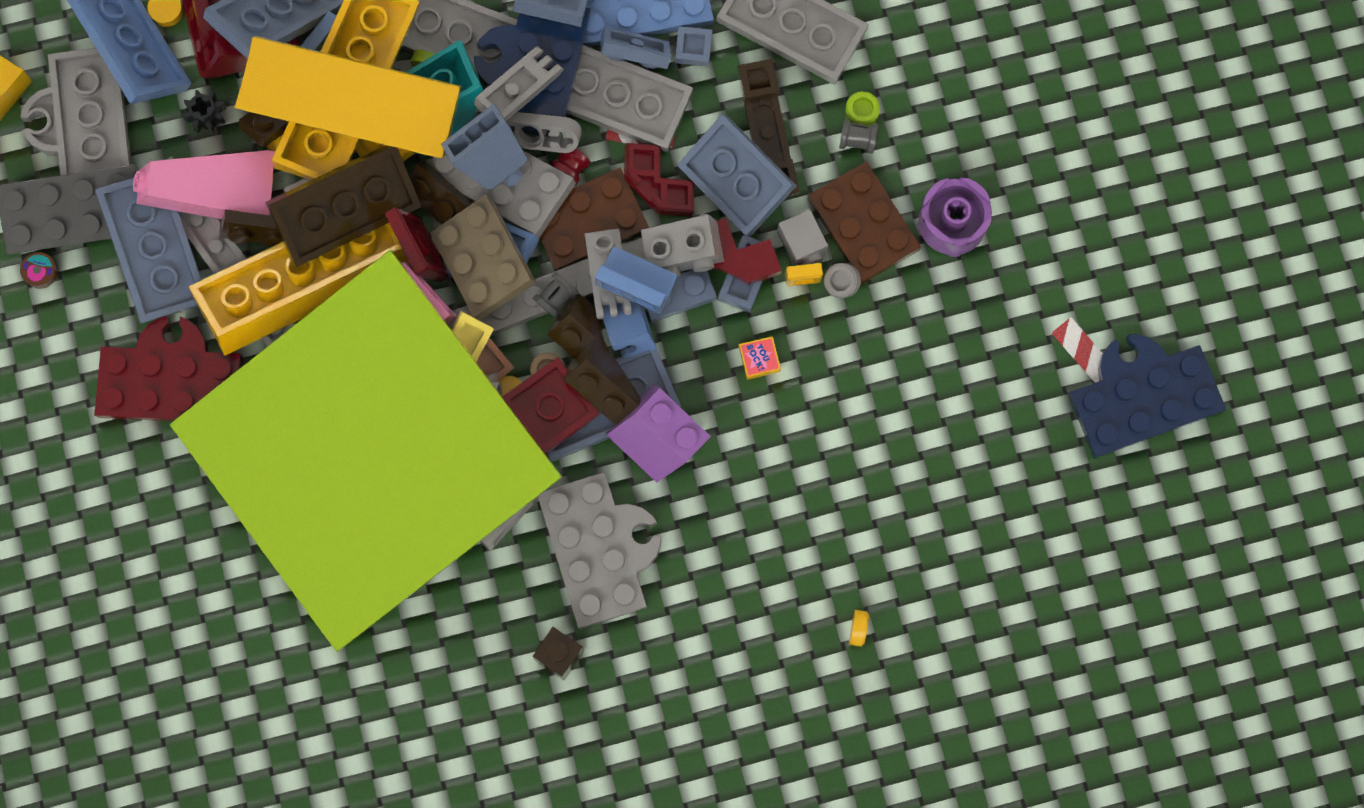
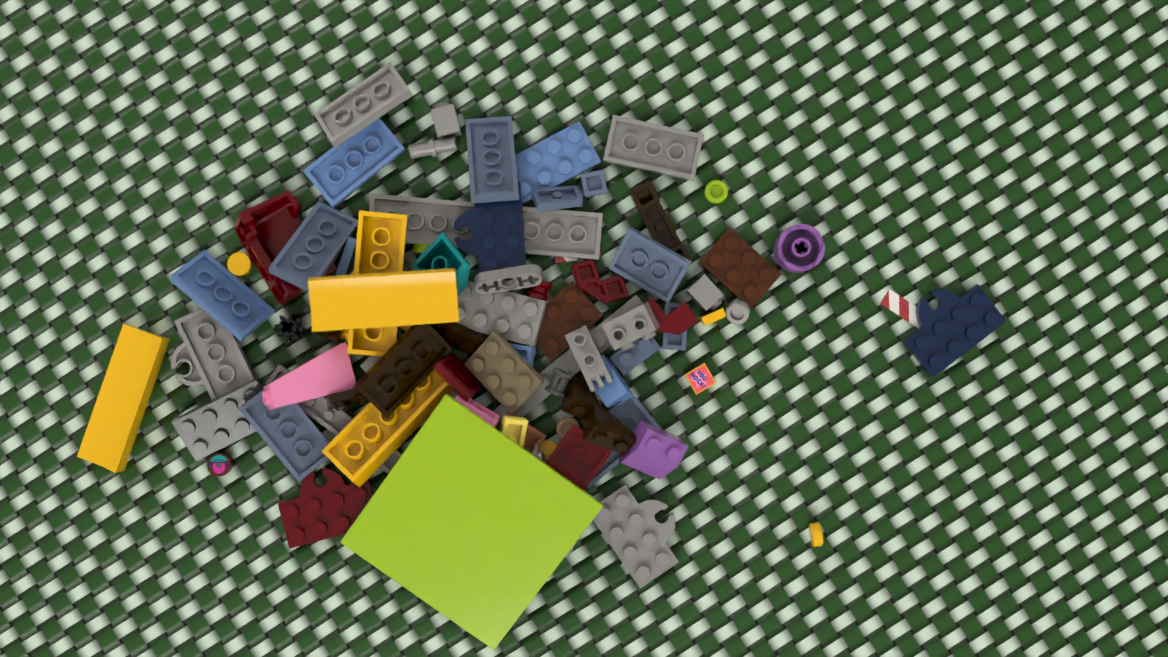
camera: 15 degrees left, 10 degrees up
sand blue torso [441,103,527,189] -> none
light grey hinge [474,46,564,121] -> none
dark brown brick [532,627,584,680] -> none
medium blue panel [595,247,677,314] -> none
dark grey bush [839,118,878,154] -> none

